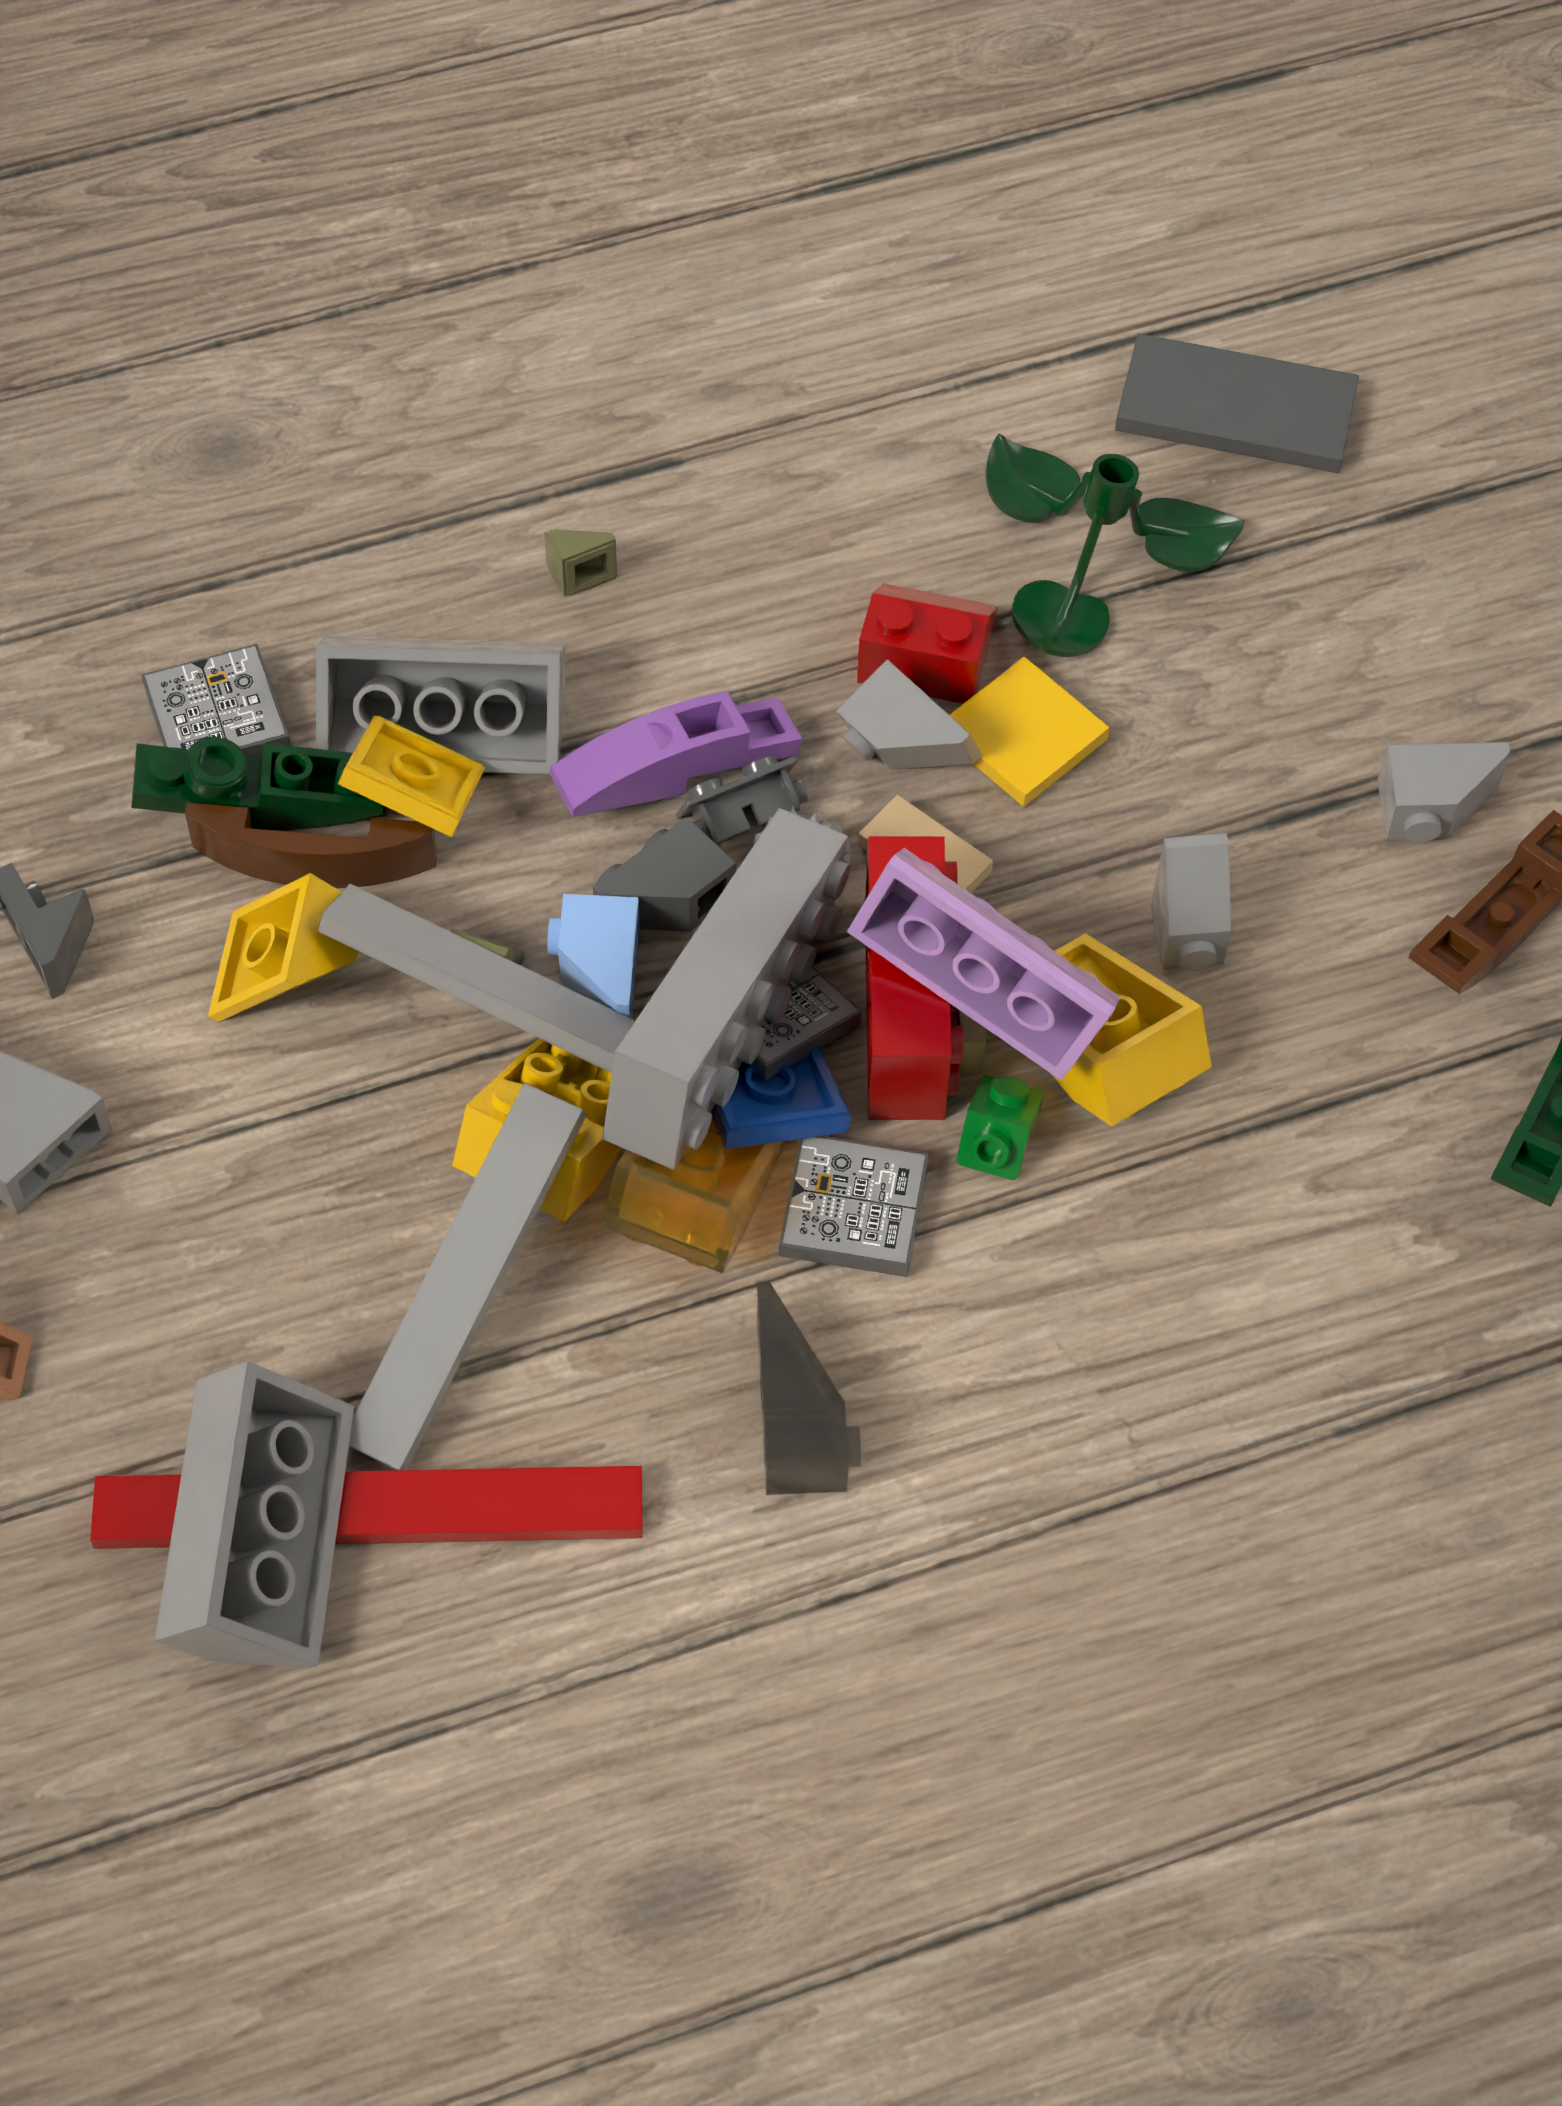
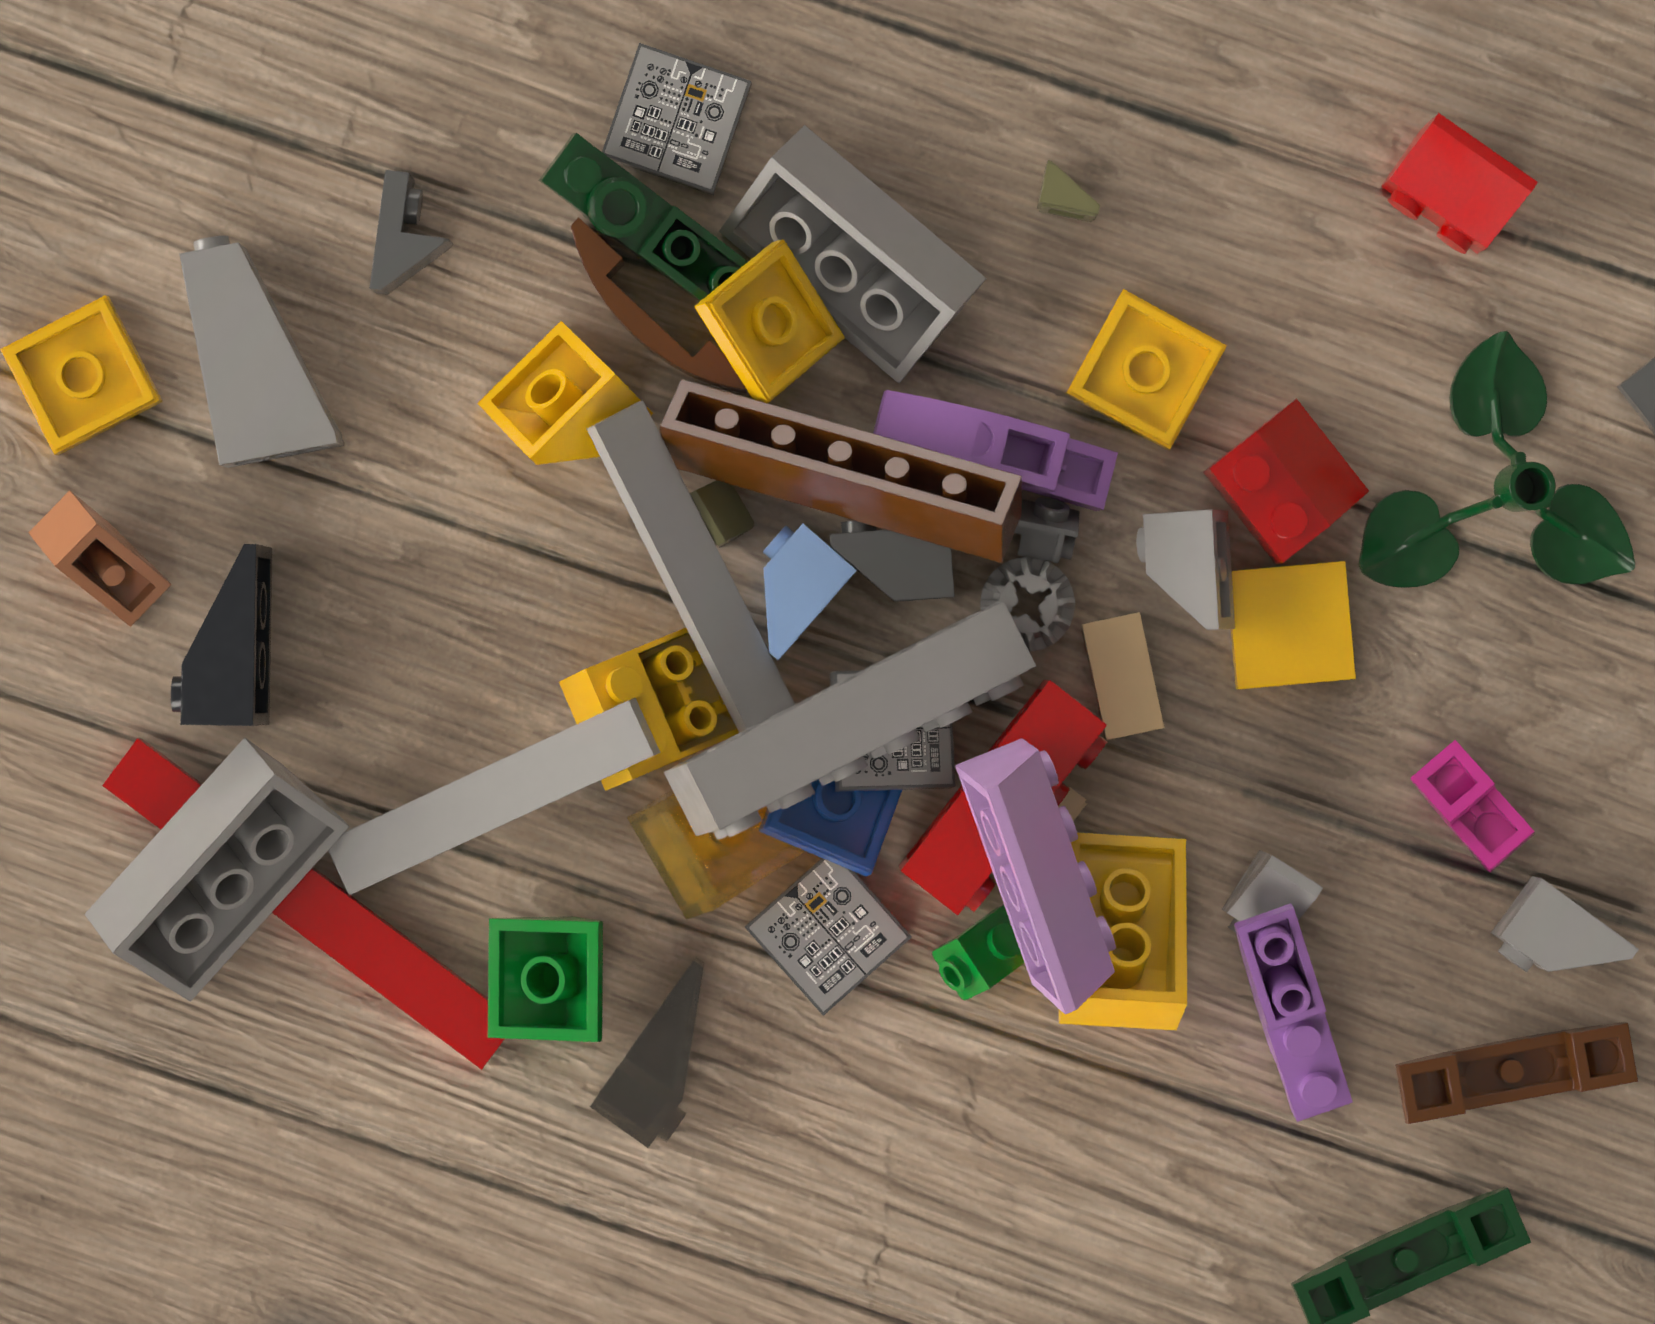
camera: 40 degrees right, 30 degrees up
none -> black slope [171,544,272,726]
none -> green slope [488,916,603,1042]
none -> reddish brown brick [660,379,1022,563]
none -> yellow tile [1065,289,1227,451]
none -> medium lavender slope [1234,903,1353,1122]
none -> red slope [1381,113,1538,254]
none -> dark pink slope [1410,740,1535,873]

